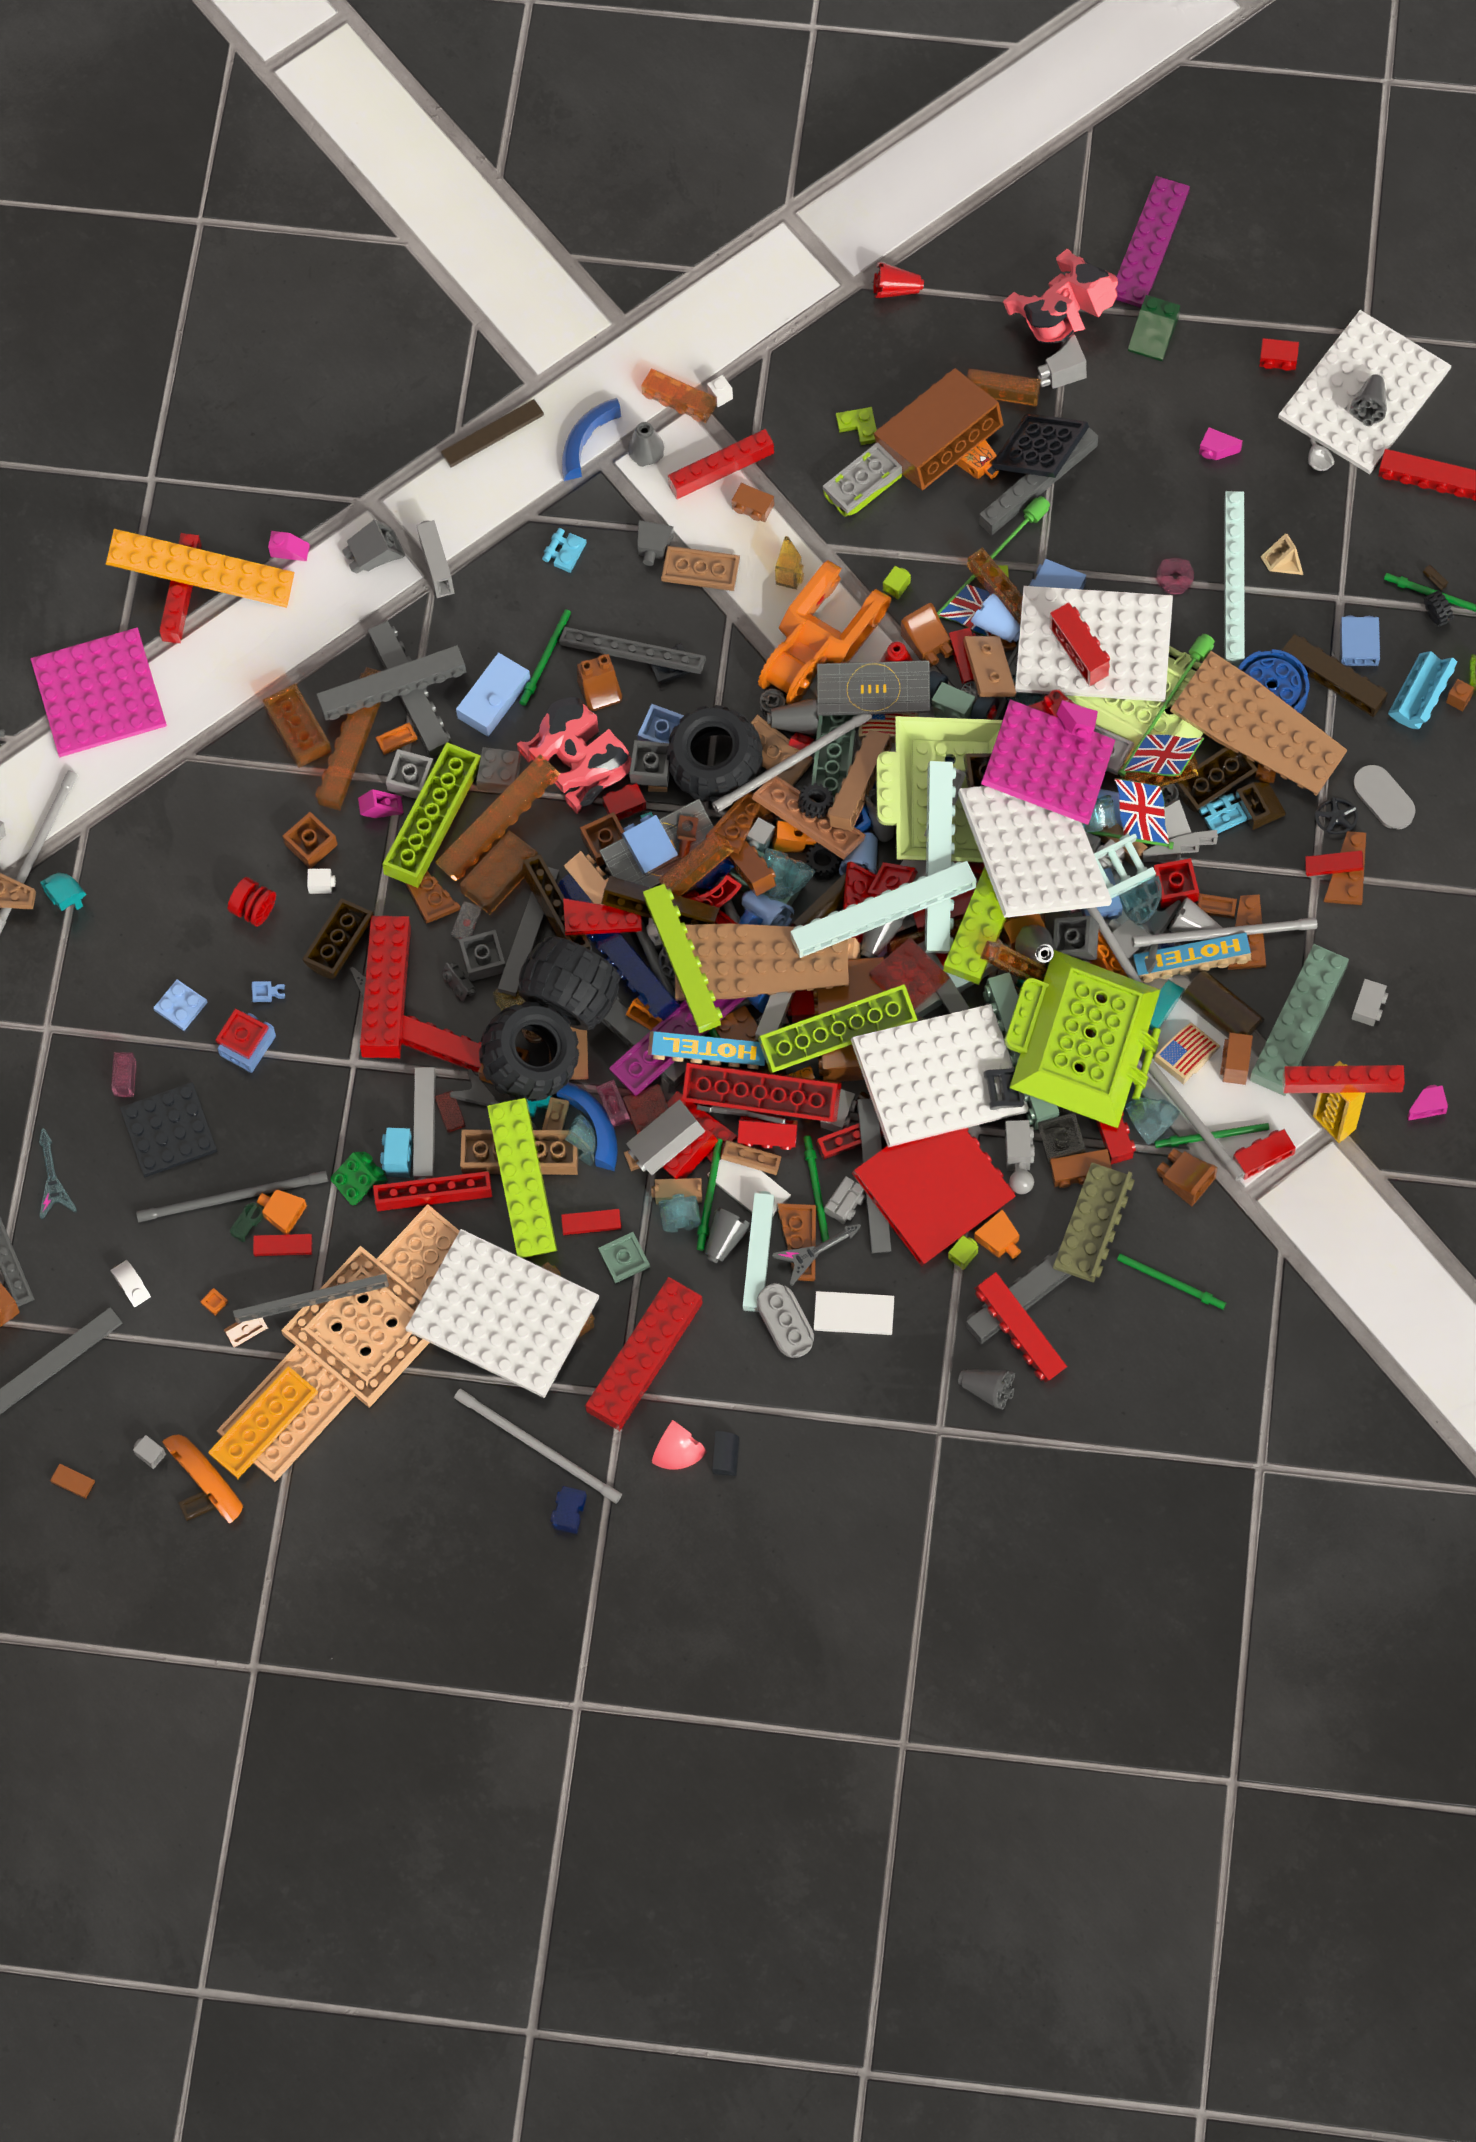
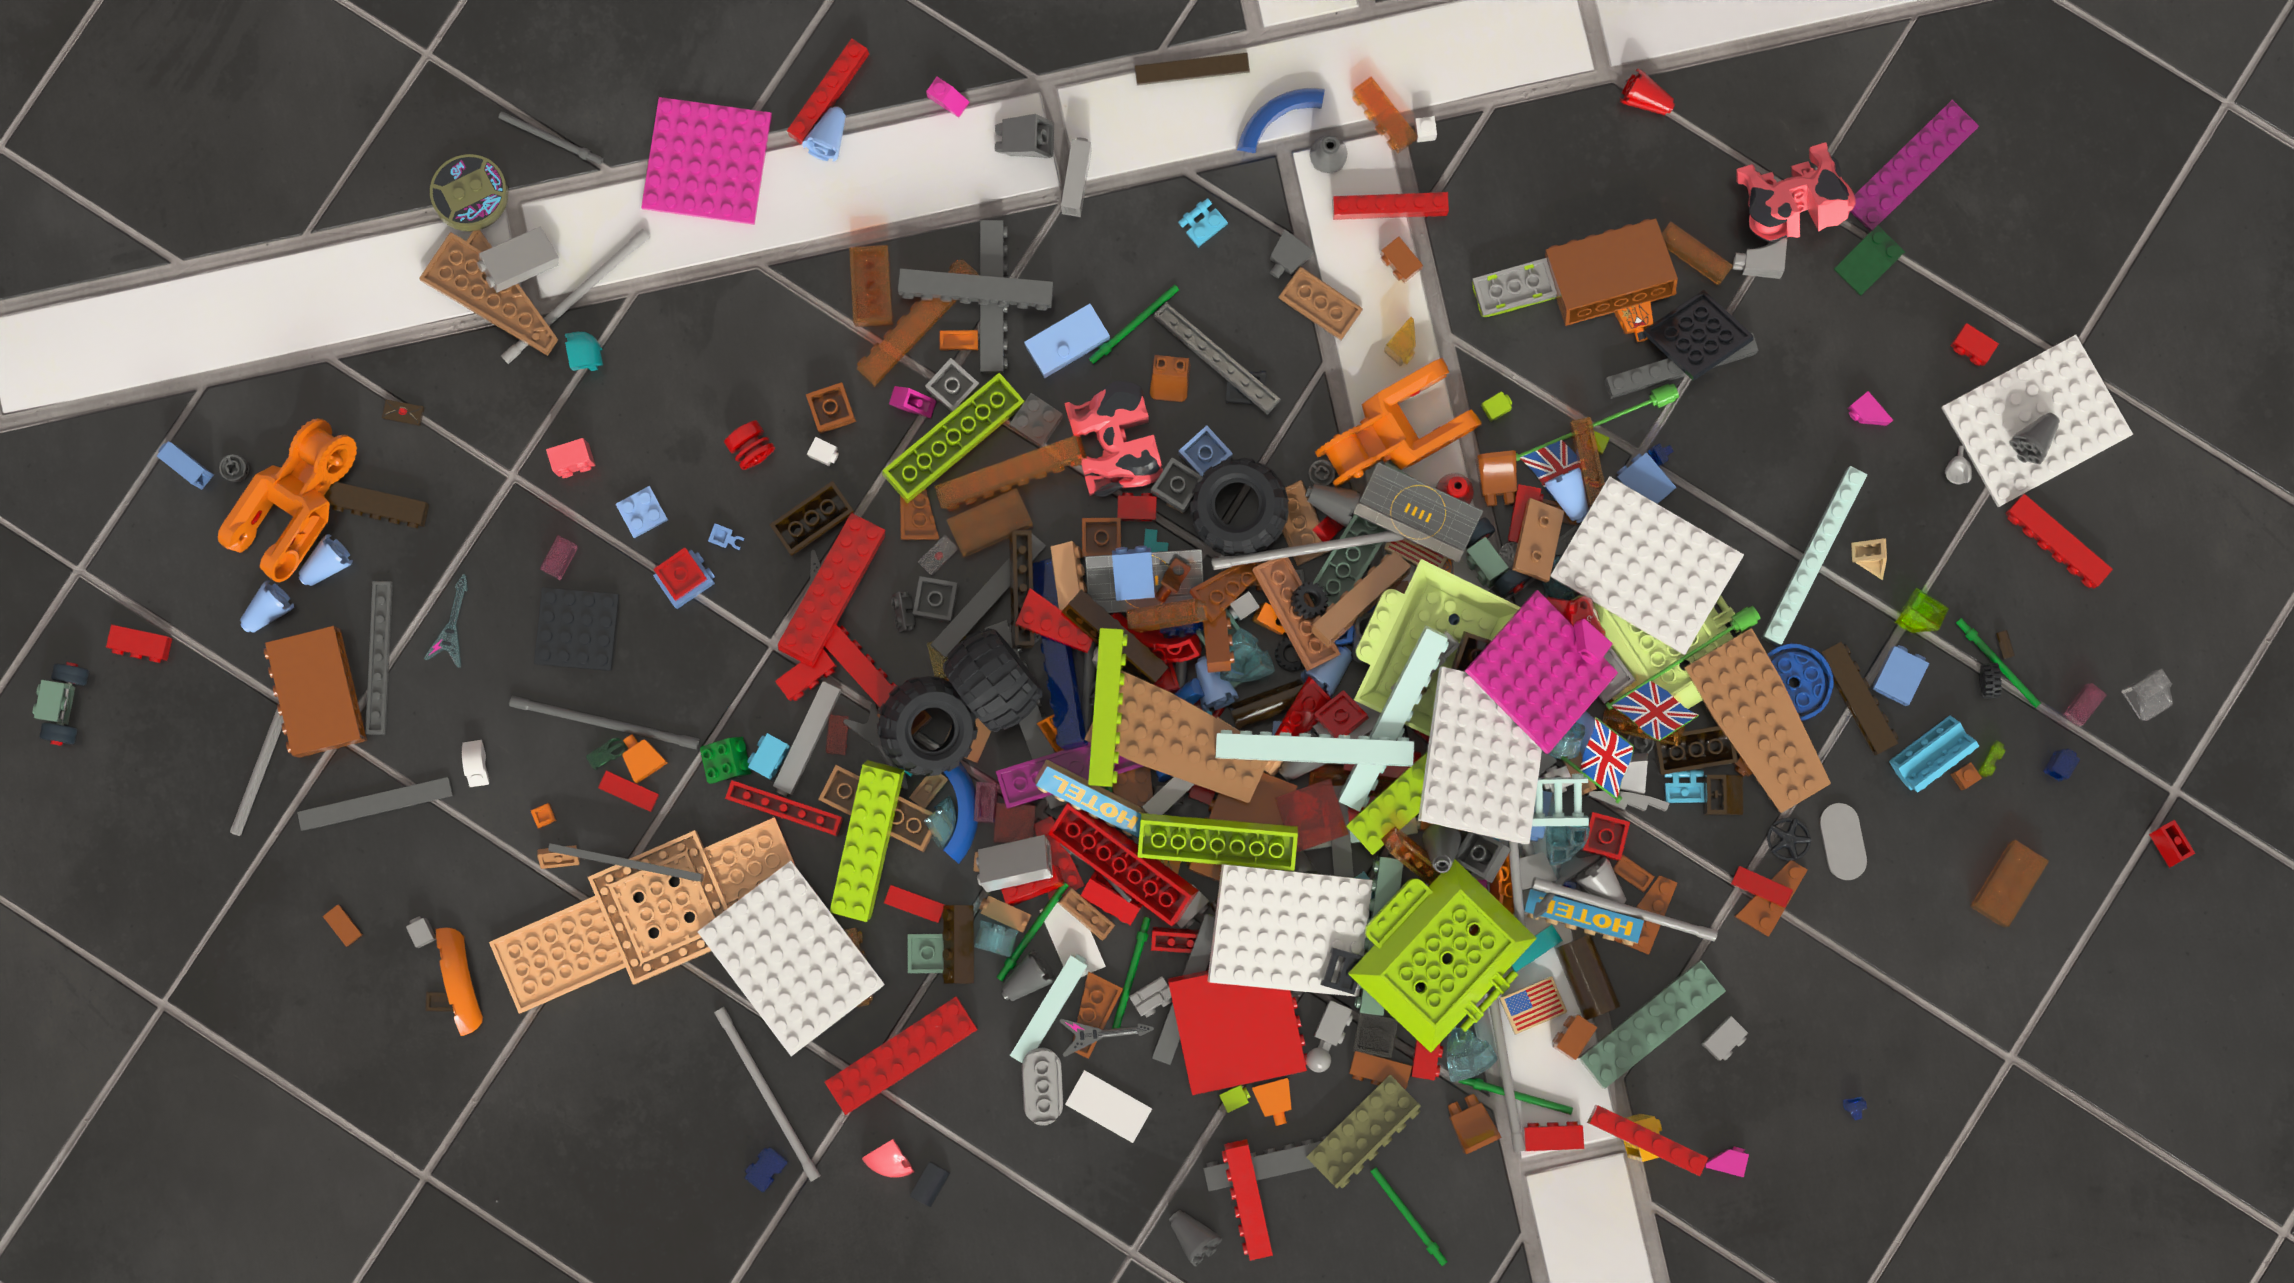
camera: 25 degrees right, 15 degrees up
light orange plate [106,529,295,608] -> none
light orange plate [208,1366,318,1479] -> none
lime plate [836,407,877,445] -> none
red brick [1050,602,1110,687] -> none
clear pink plate [1157,558,1194,594] -> none
none -> coral brick [546,438,595,478]
none -> red brick [775,649,837,701]
none -> light blue cone [802,107,846,162]
none -> dark brown brick [942,905,974,984]
none -> clear blue tile [1648,443,1674,466]
none -> clear neon green slope [1895,588,1949,633]

